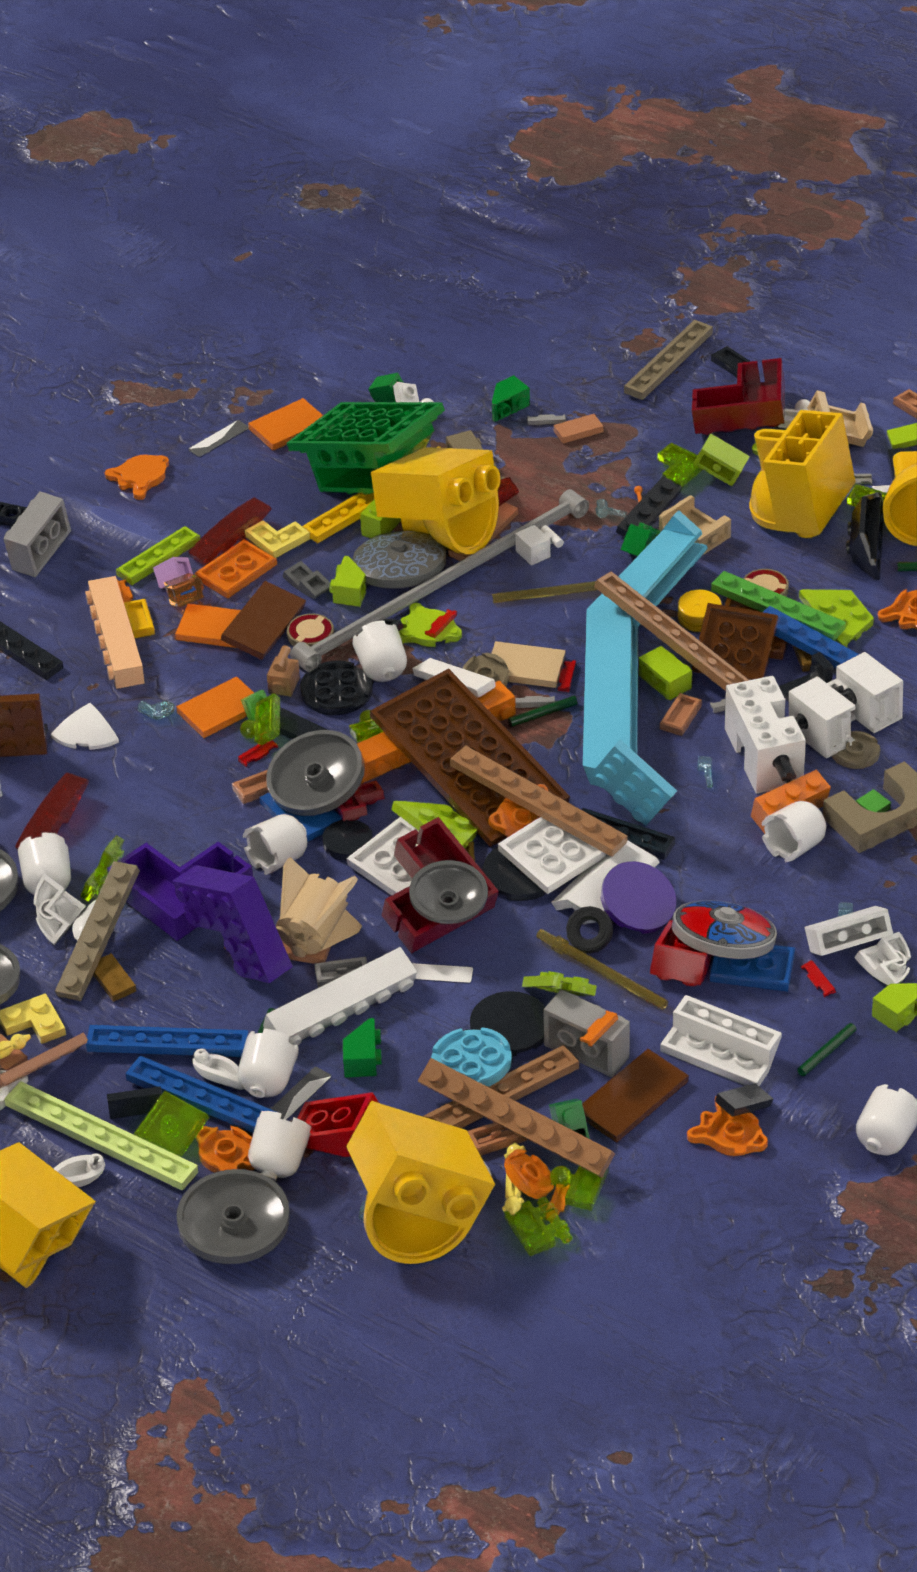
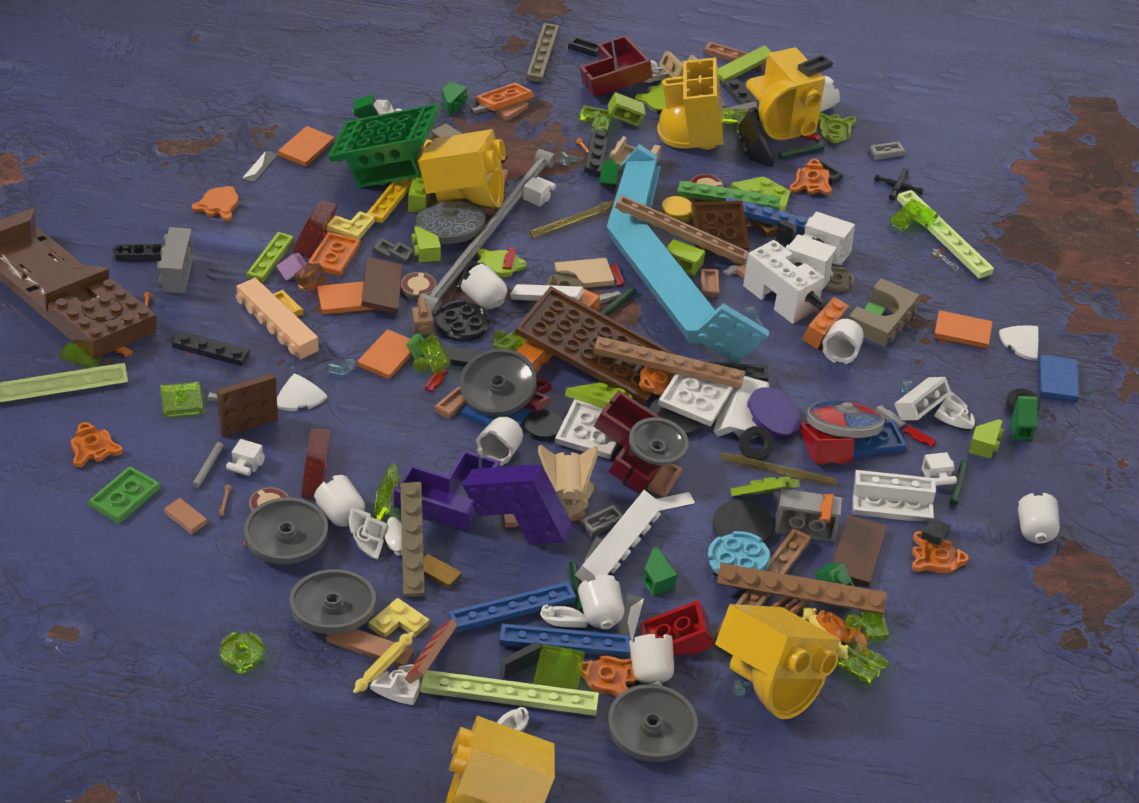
camera: 30 degrees left, 0 degrees up
none -> orange tile [475,83,534,111]
none -> nougat tile [648,464,683,497]
none -> light grey piece [875,405,906,428]
none -> white brick [921,452,957,486]

